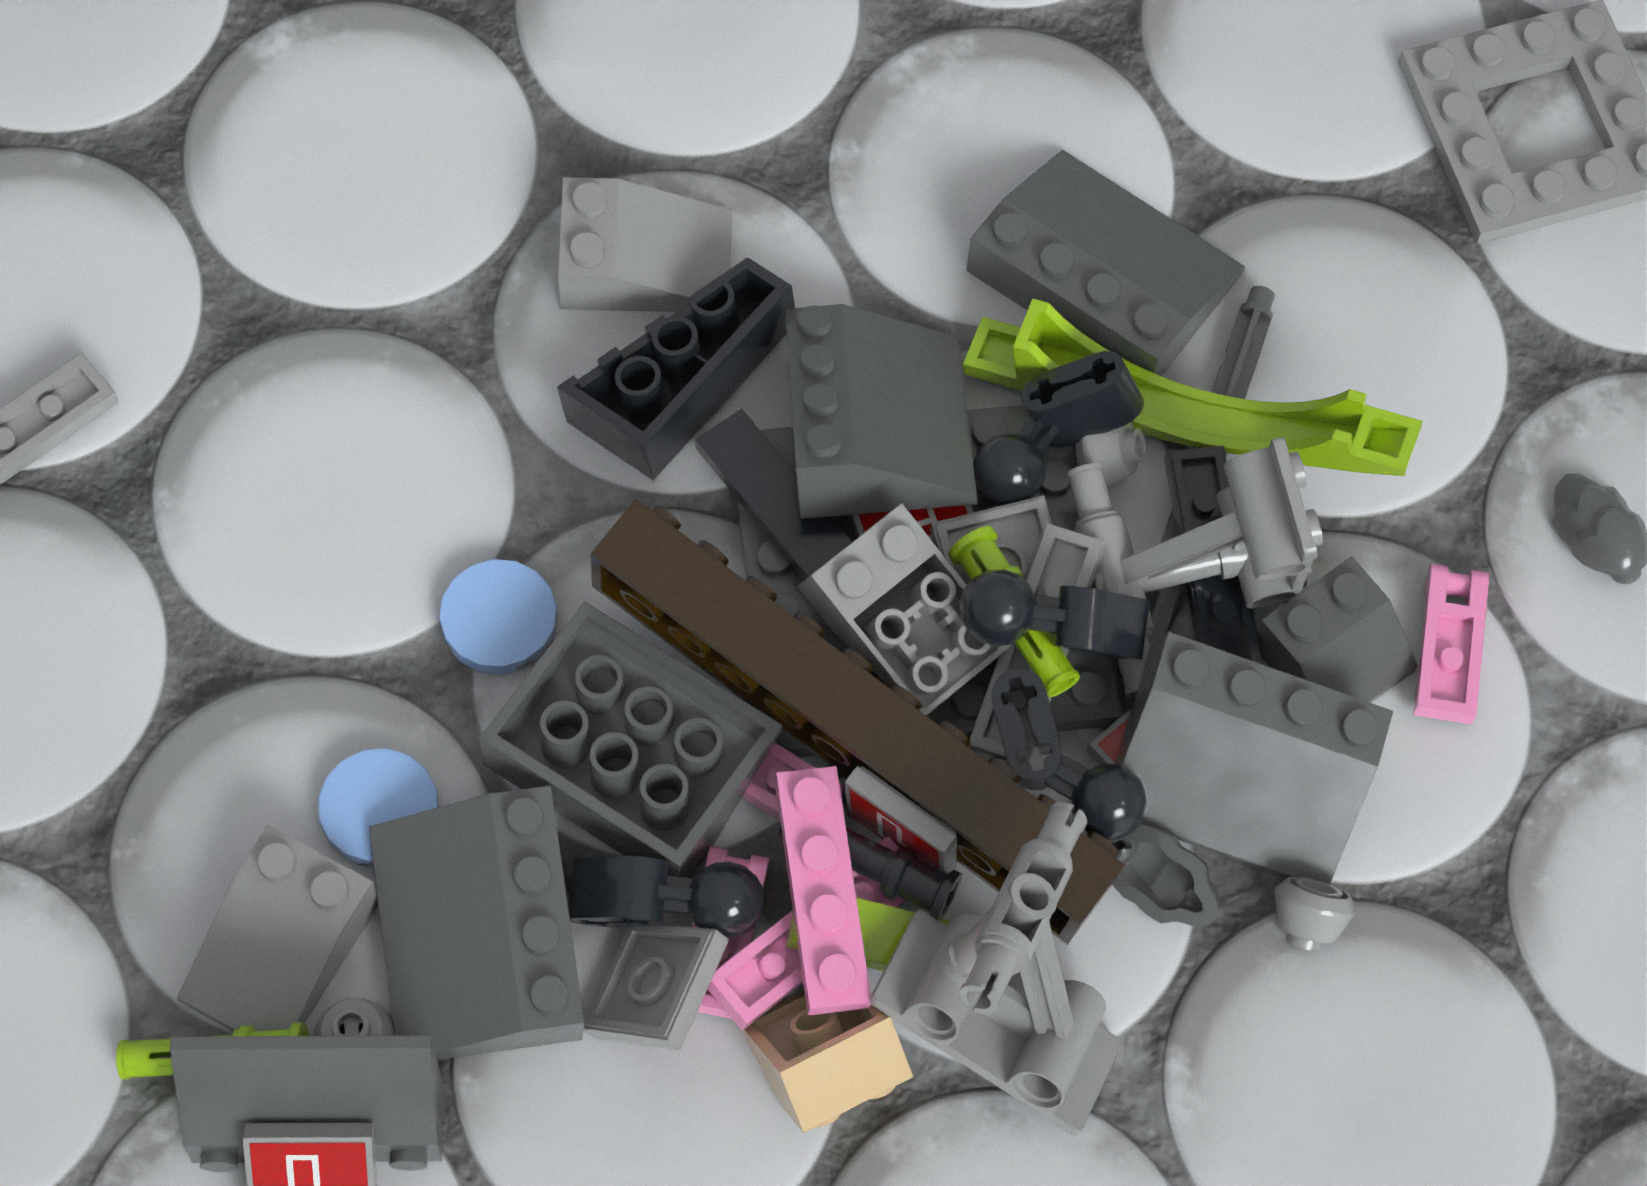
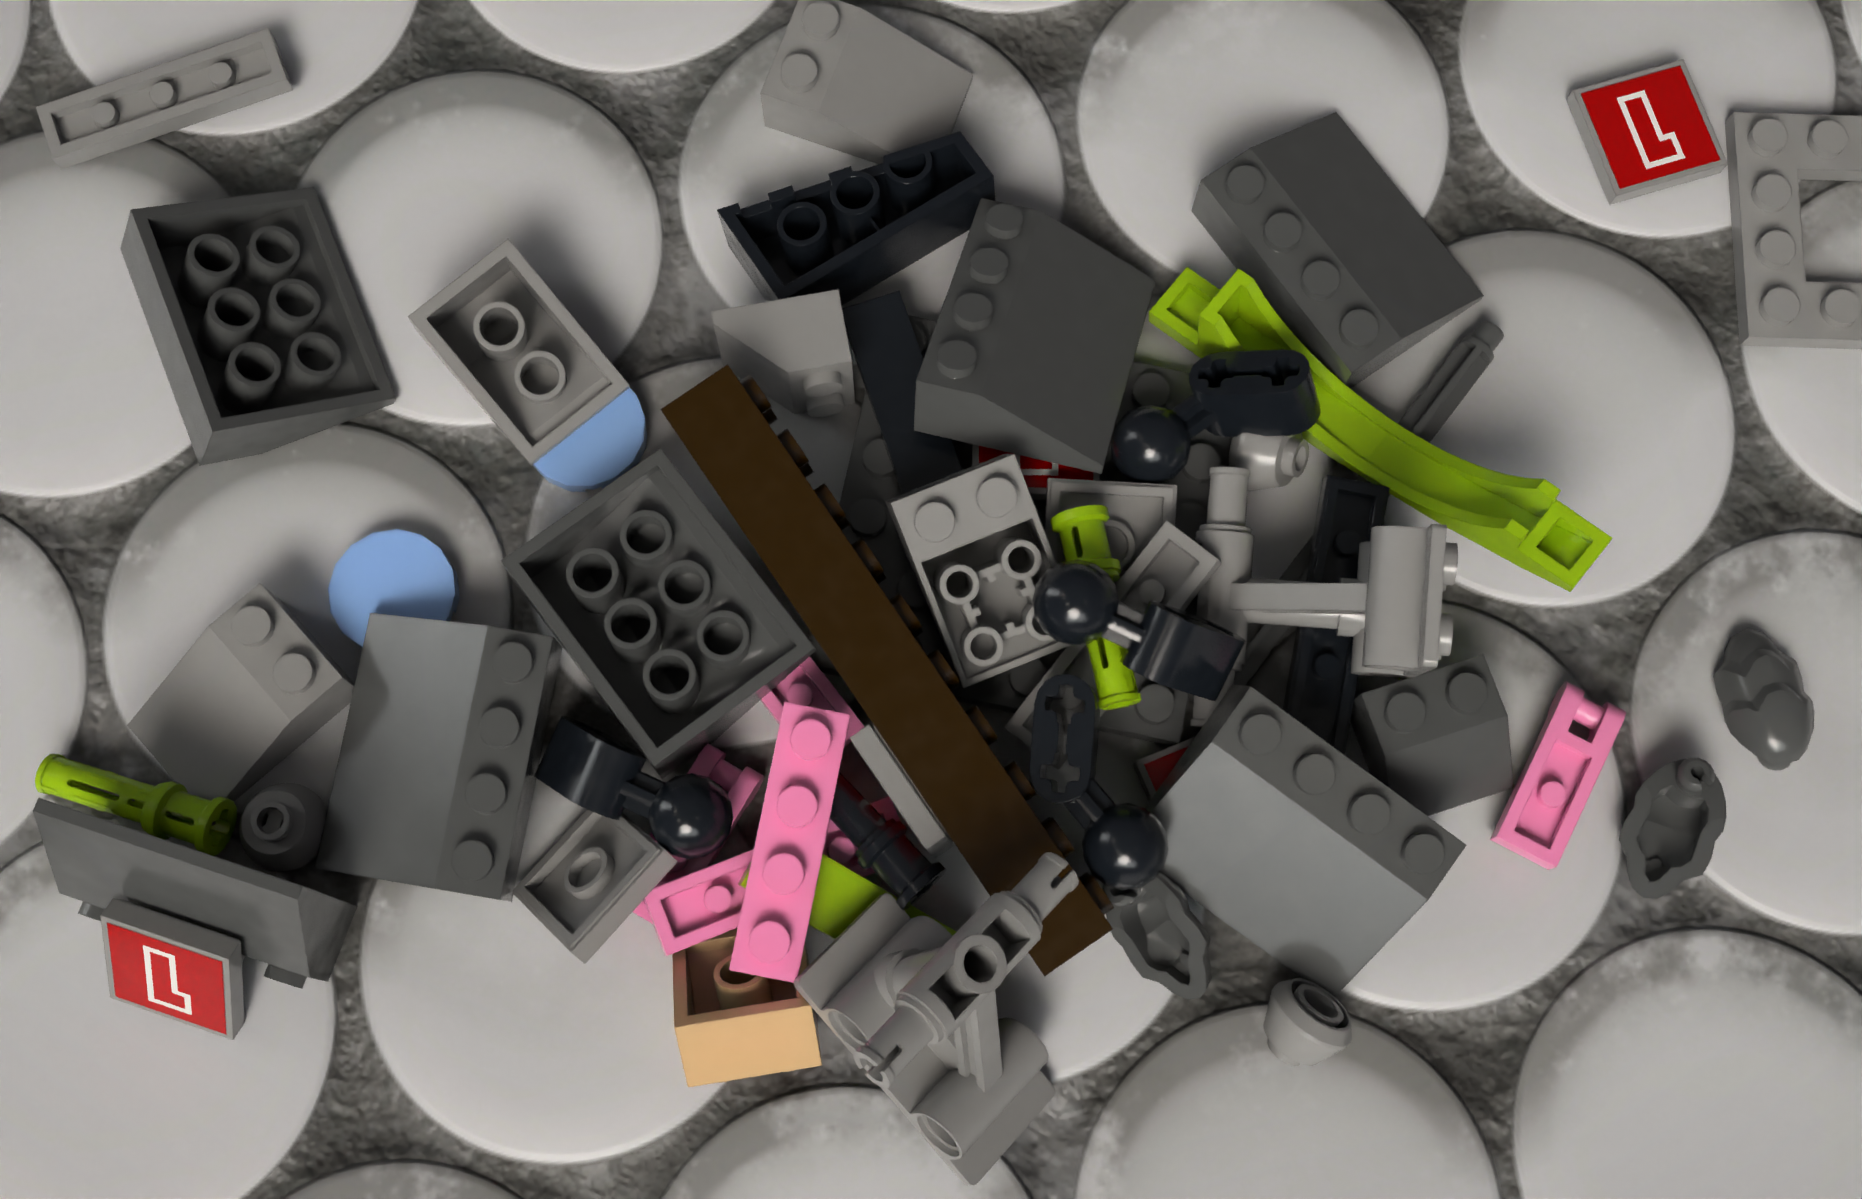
camera: 20 degrees right, 10 degrees up
none -> dark grey slope [120,187,396,466]
none -> light grey slope [408,239,630,466]
none -> light grey slope [711,289,855,417]
none -> red tile [1567,59,1728,205]
none -> dark grey arm [1619,757,1727,899]

